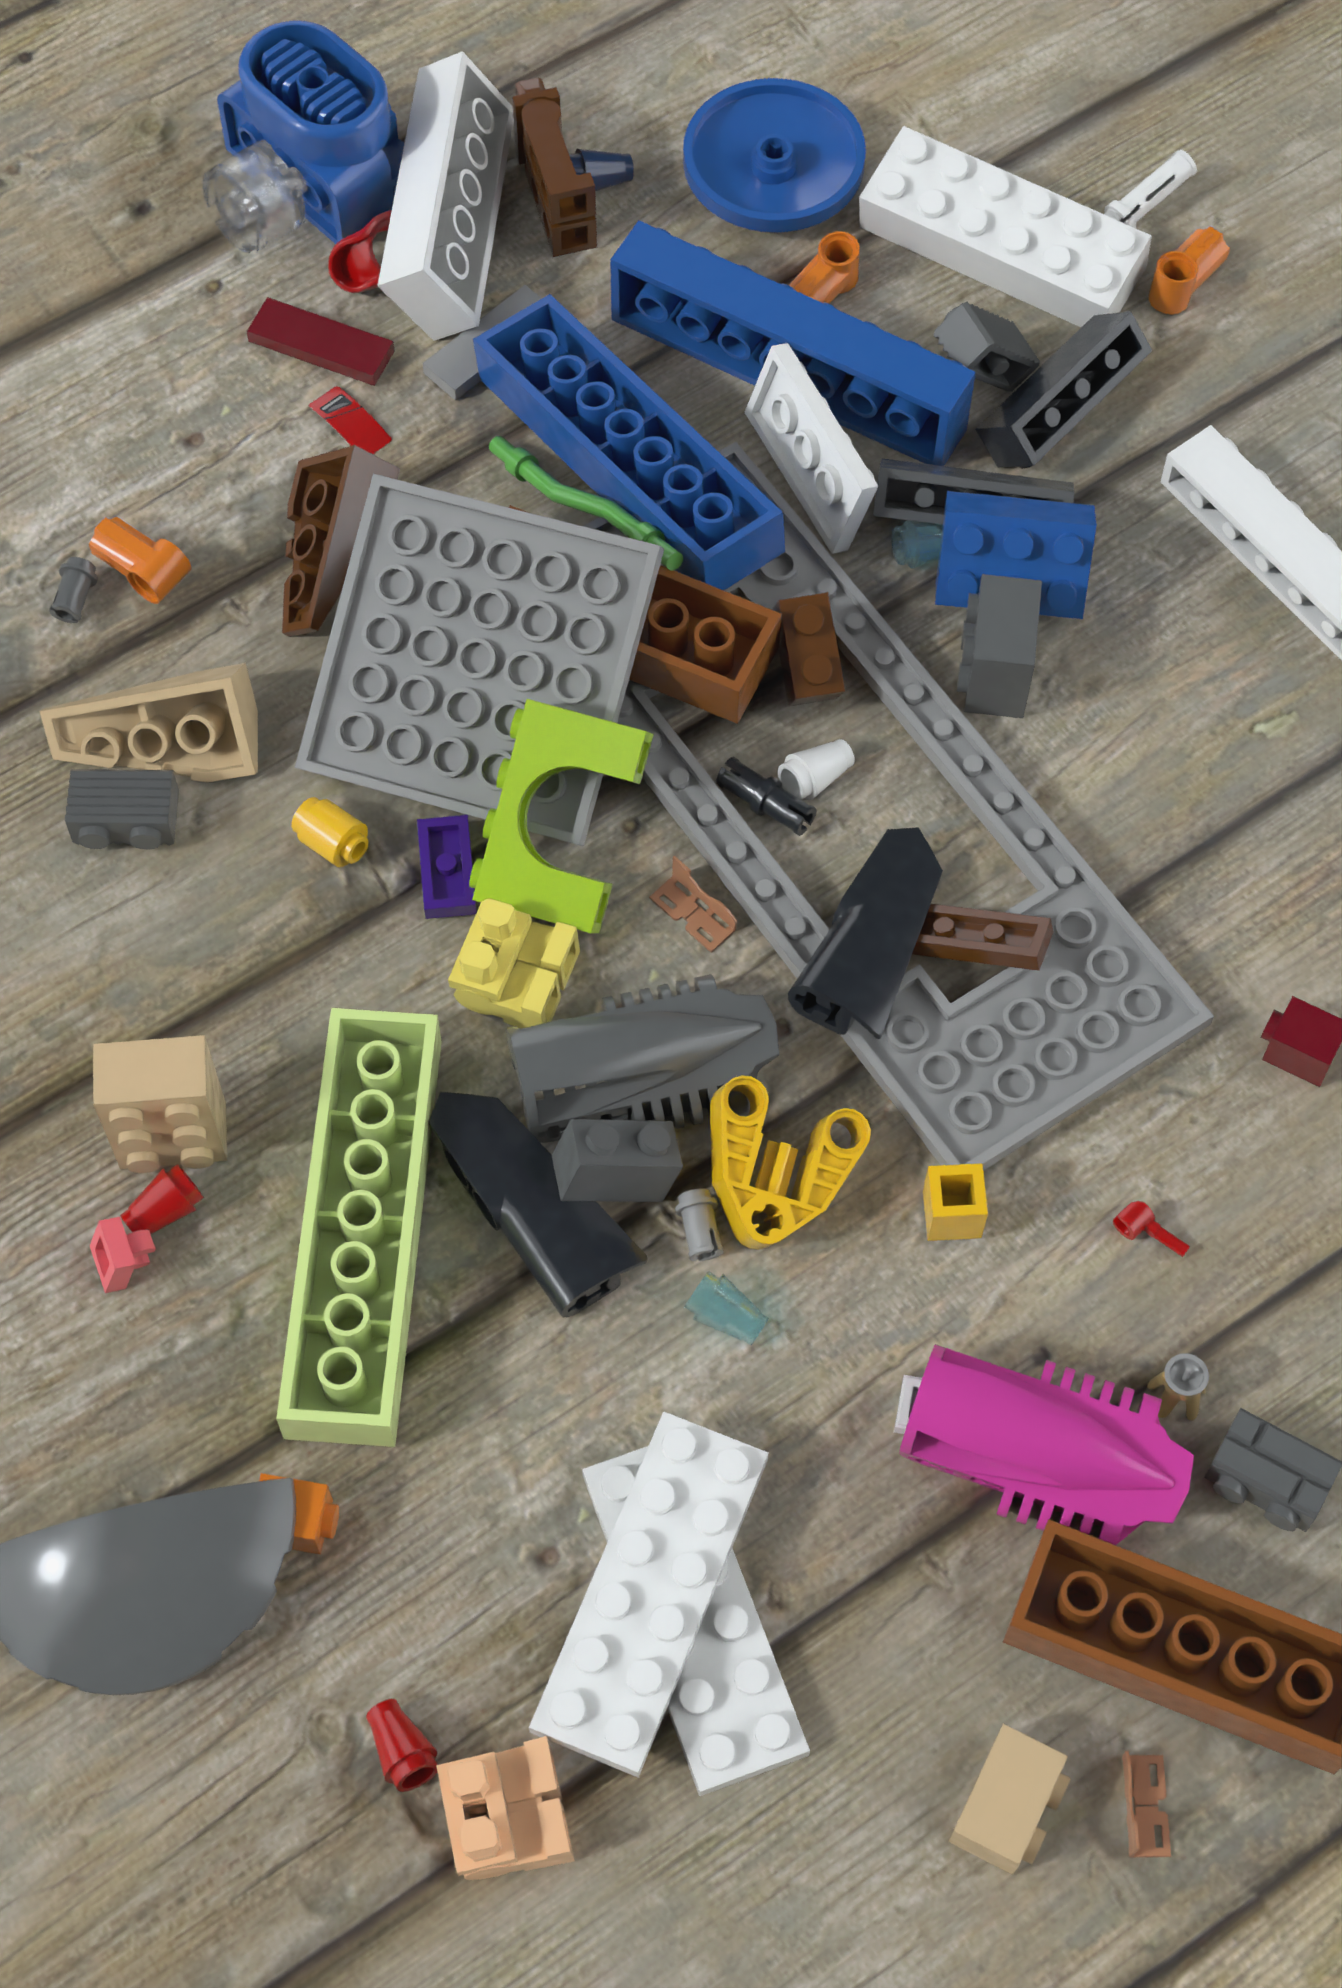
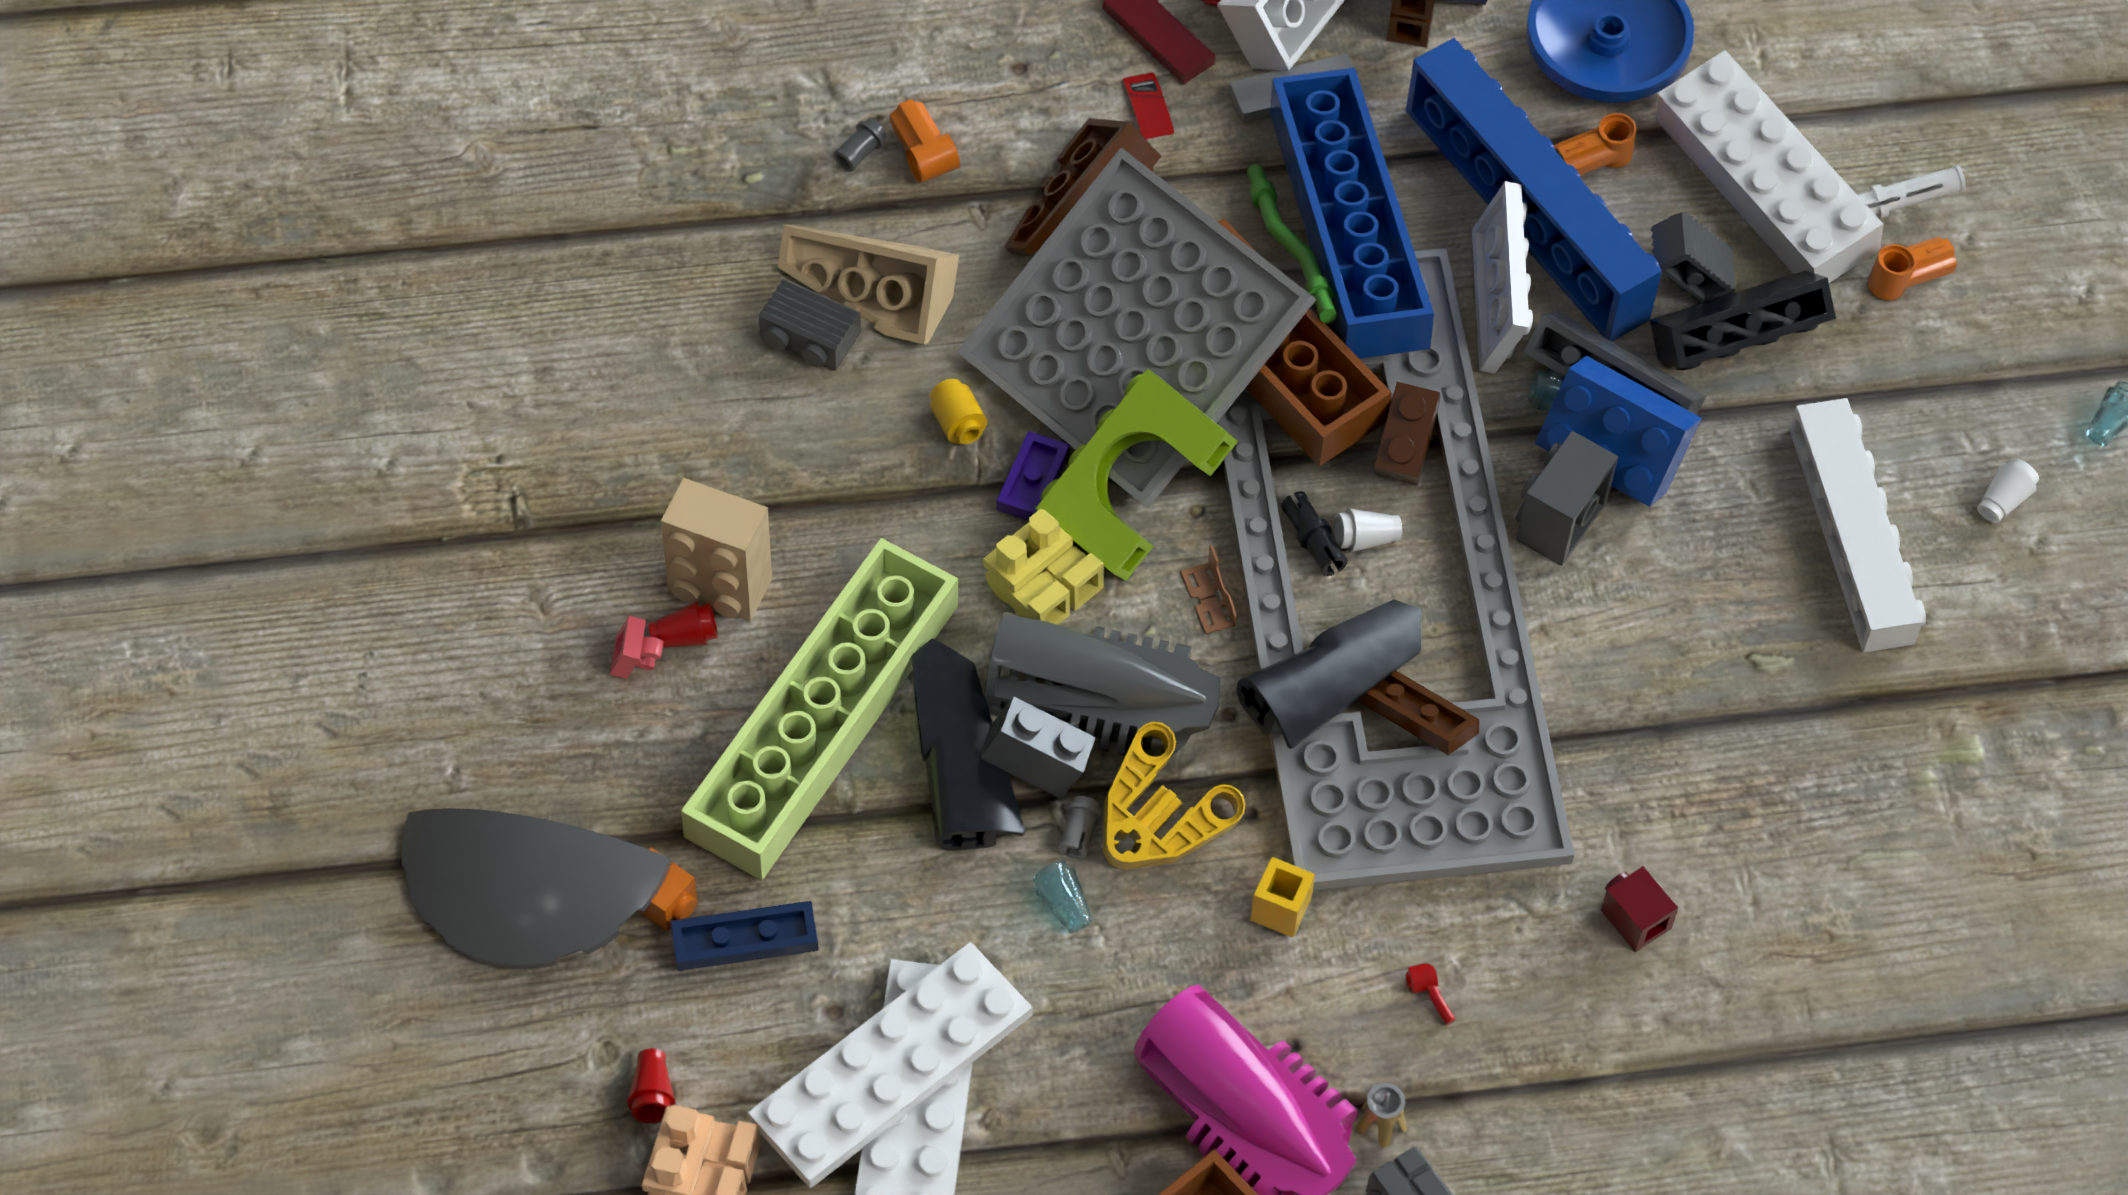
camera: 25 degrees right, 5 degrees down
none -> dark blue plate [671,901,819,971]

